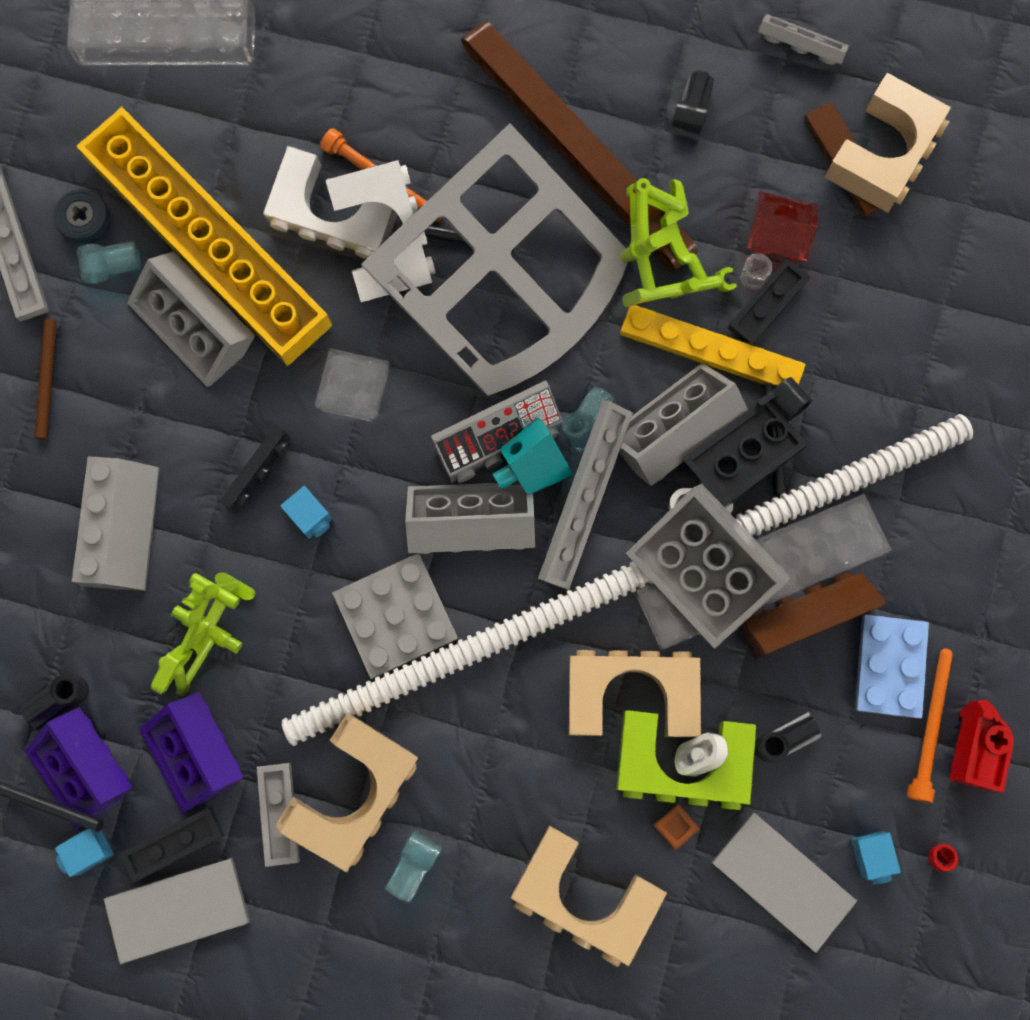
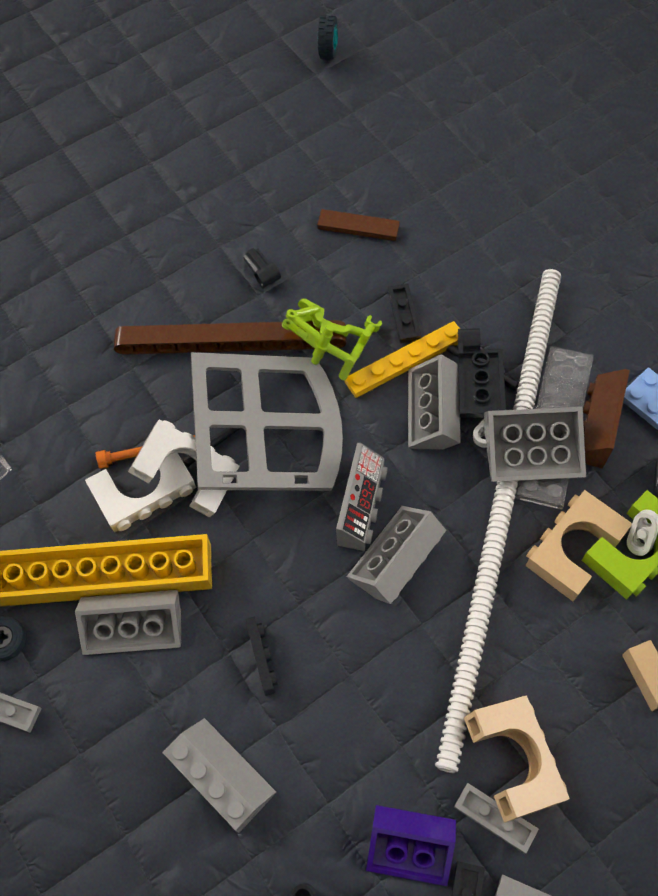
camera: 50 degrees left, 15 degrees down
reddish brown bar [34,318,57,440] -> none
clear light blue piece [76,241,141,283] -> none
lime piece [151,572,255,697] -> none
dark azure brick [280,485,333,539] -> none
clear plate [314,348,390,422] -> none
light grey plate [332,553,459,680] -> none
clear light blue piece [385,830,443,903] -> none
teal torso [493,417,573,494] -> none
light grey plate [538,400,633,590] -> none
clear light blue piece [562,386,615,452] -> none
clear bush [740,253,772,290] -> none
clear red slope [747,191,818,261] -> none
light grey plate [758,14,849,65] -> none
tan arch [824,73,951,213] -> none

